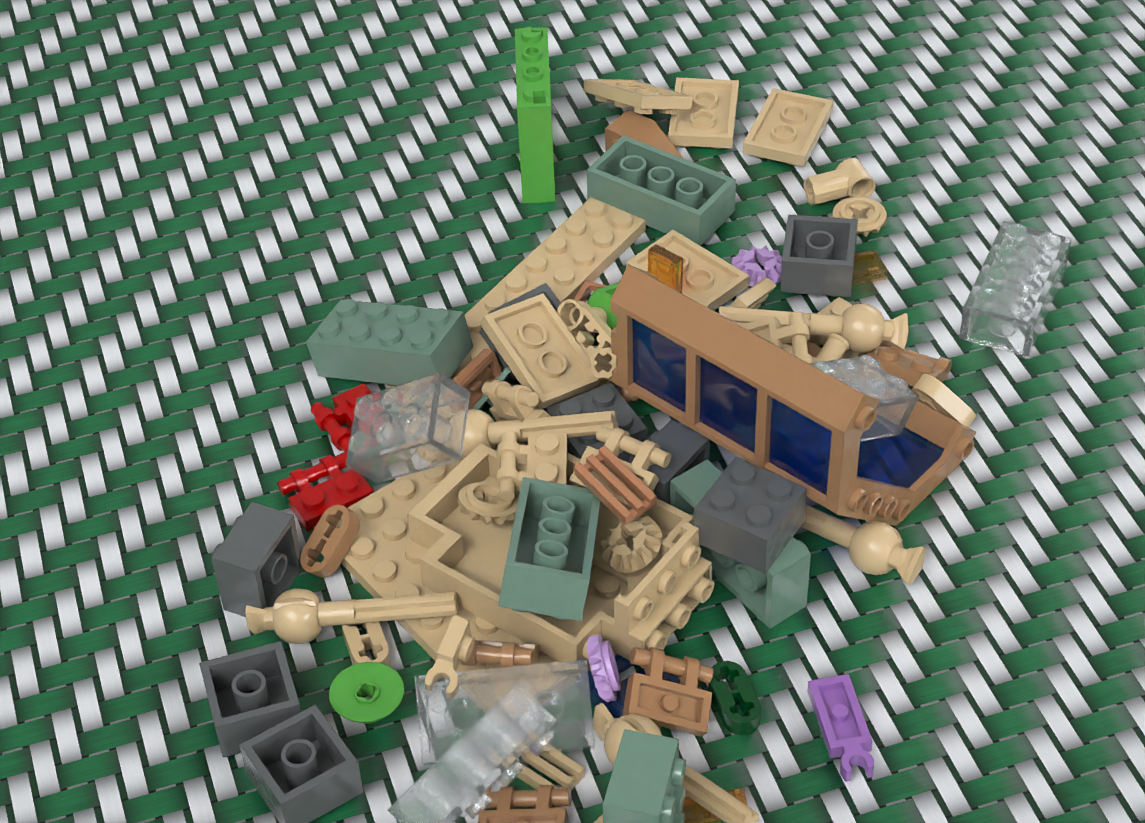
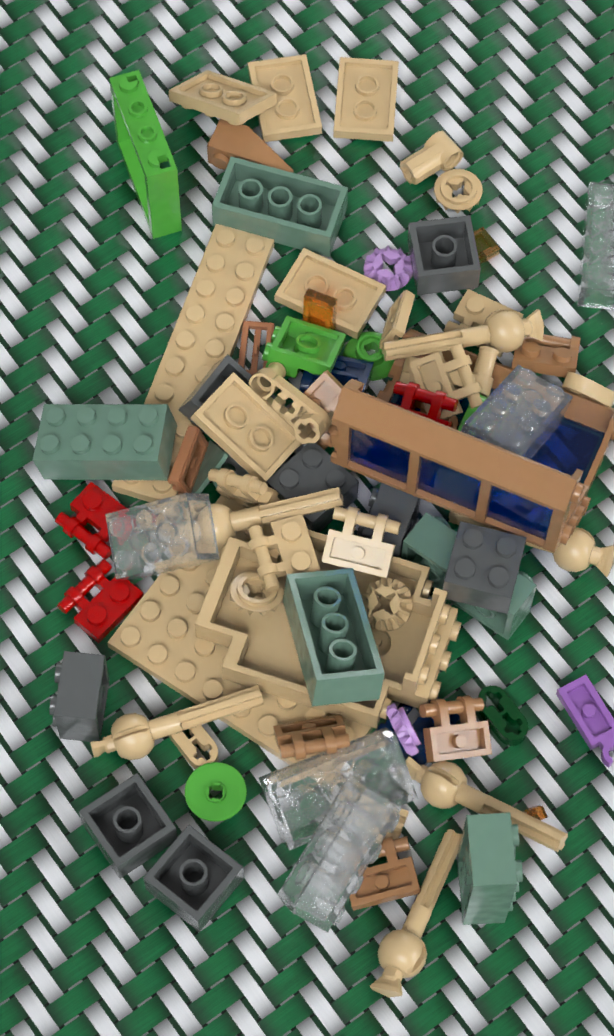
camera: 20 degrees left, 20 degrees up
medium nougat beam [300,504,360,578] -> none
tan plate [425,615,475,699] -> none
nougat tile [574,445,657,525] -> none

